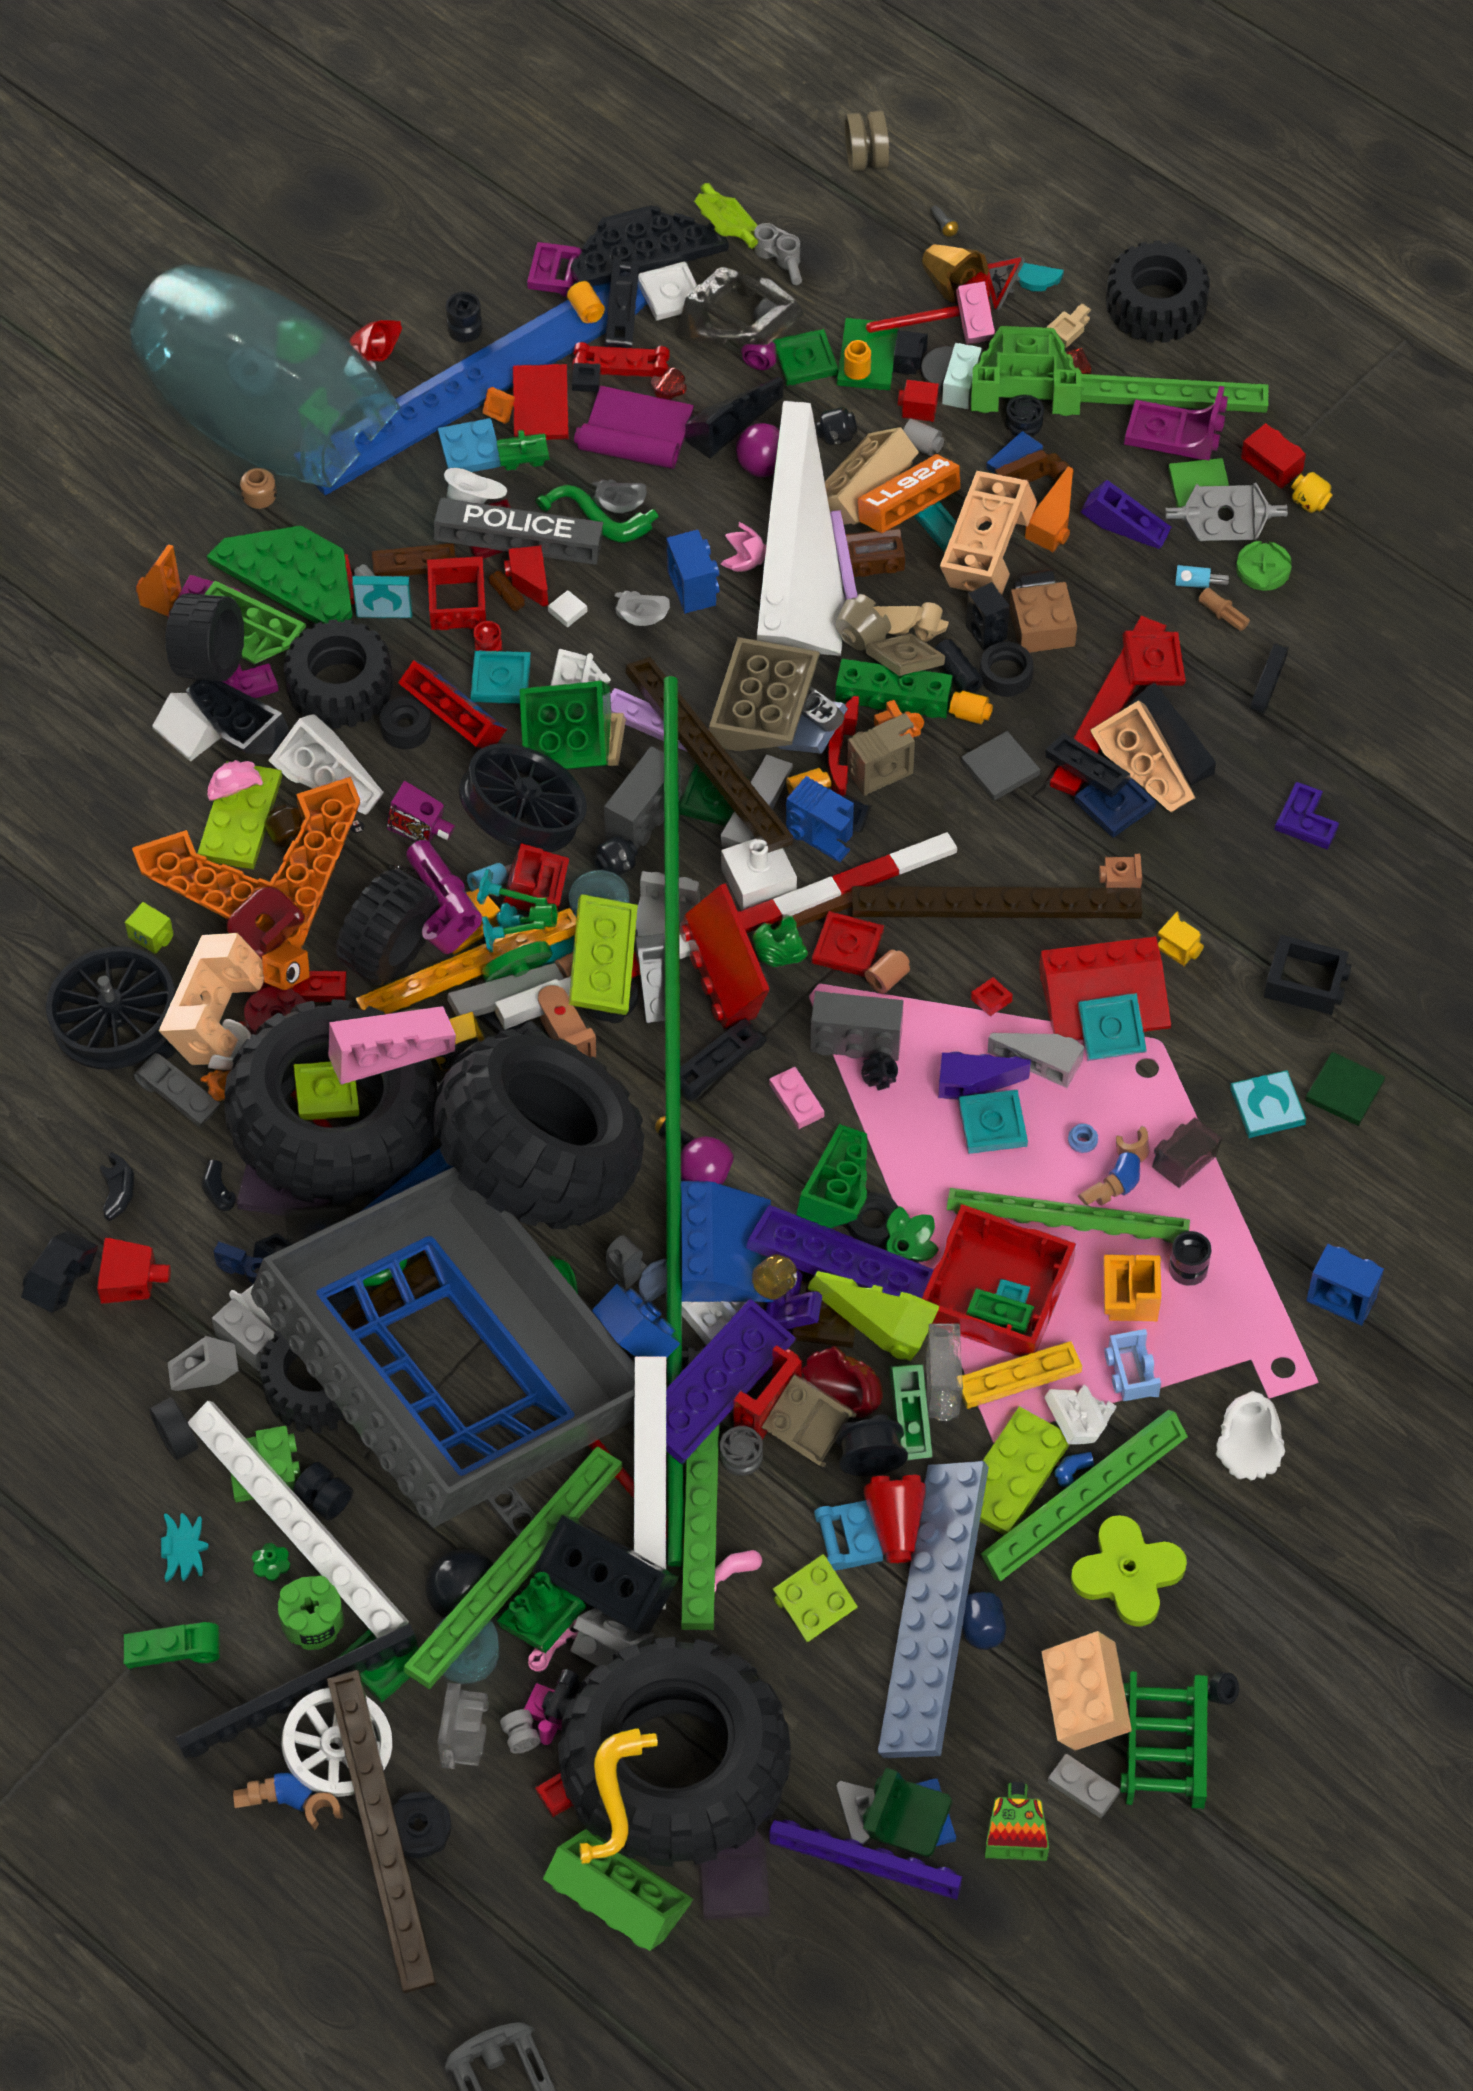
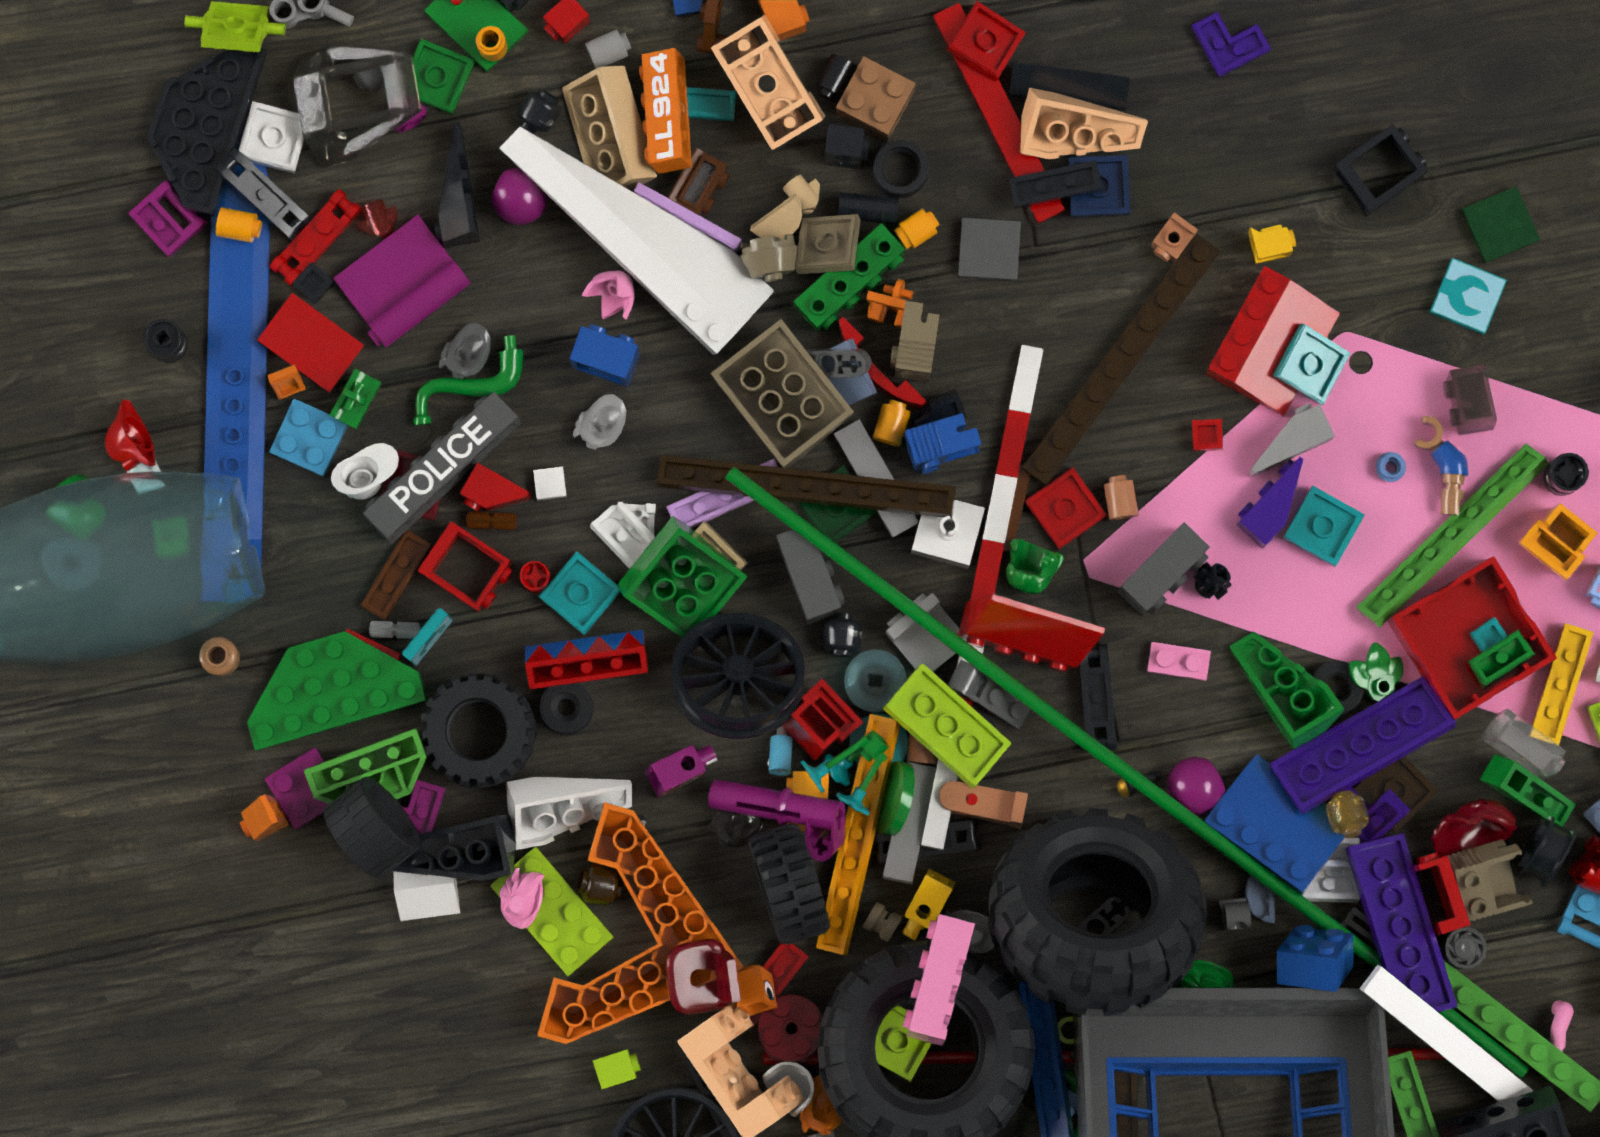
camera: 50 degrees left, 25 degrees up
lime wedge [807,1271,939,1361] -> none

